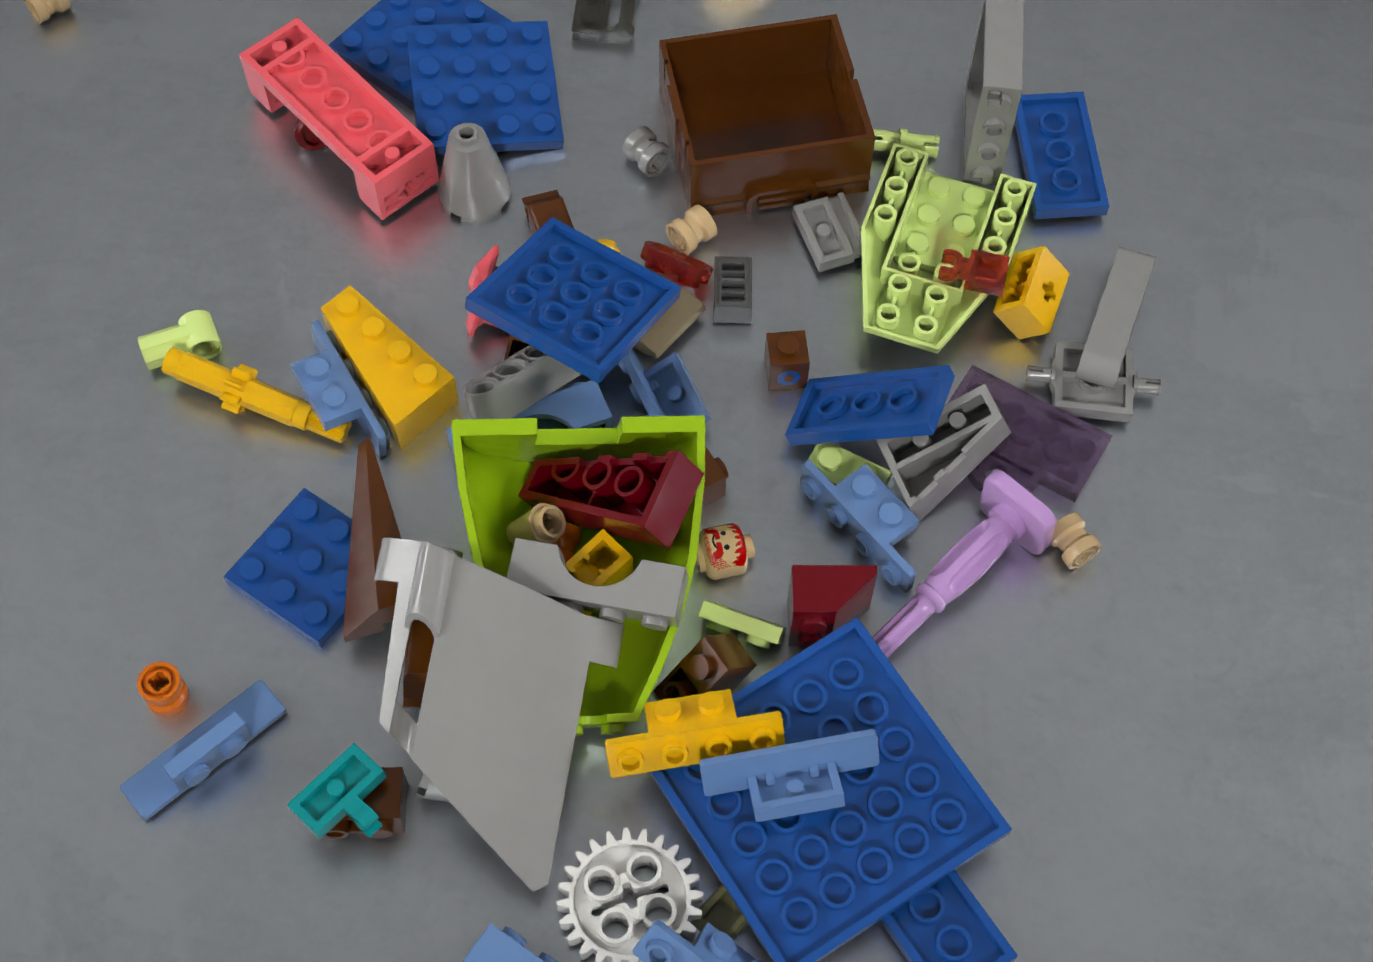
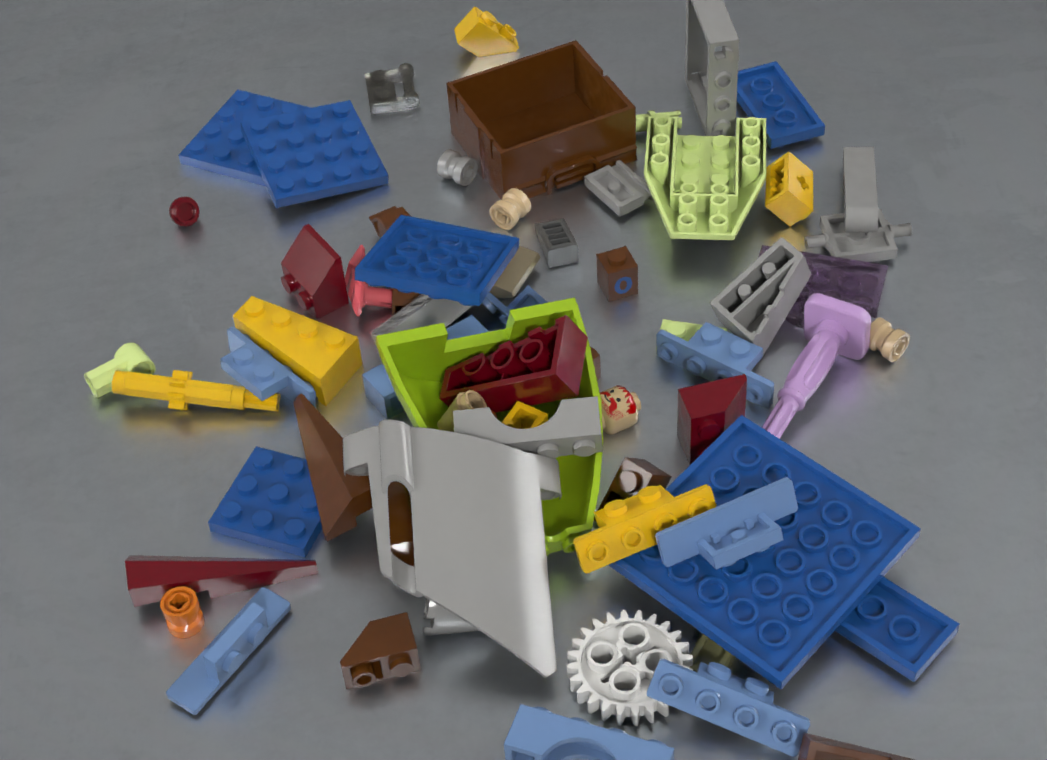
camera: 10 degrees left, 15 degrees down
coral plate [239,17,440,220] -> none
teal plate [287,743,387,840] -> none
light grey cone [438,123,511,223] -> none
clear red plate [640,241,713,288] -> none
yellowish green plate [698,600,787,649] -> none
blue plate [785,365,955,446] -> none
clear red plate [938,249,1010,297] -> none
none -> dark red wedge [125,555,319,607]
none -> dark red slope [281,224,349,319]

